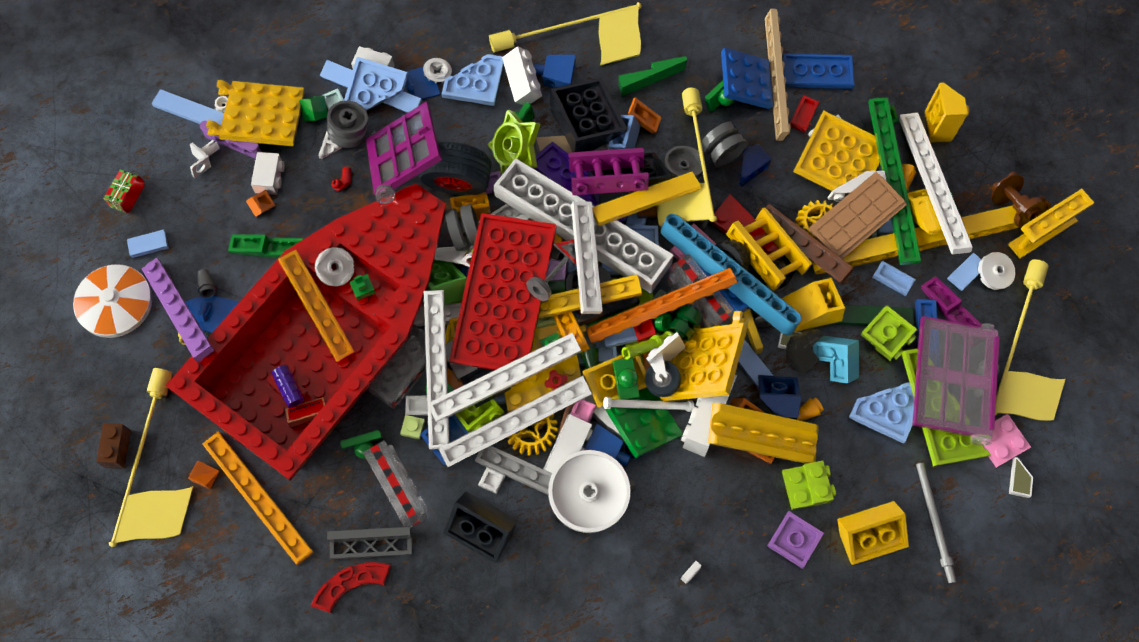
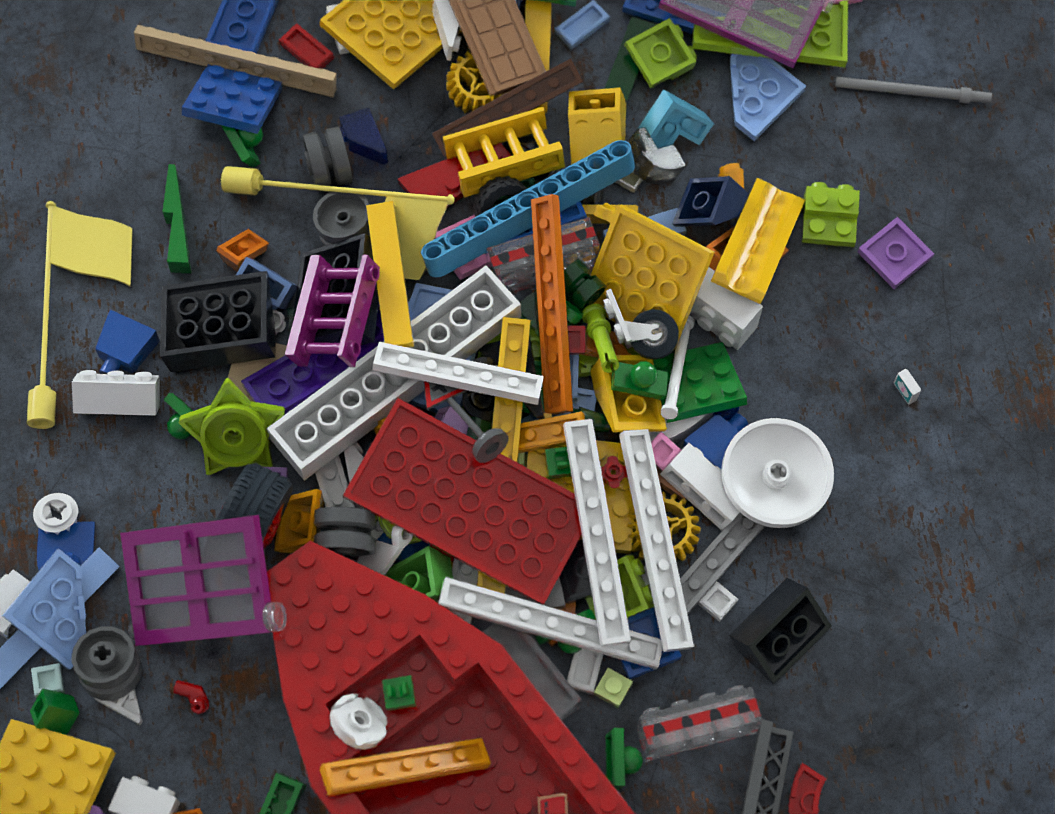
camera: 75 degrees left, 0 degrees up
light blue plate [442,54,504,106] -> none
yellow slope [837,501,909,565] -> none

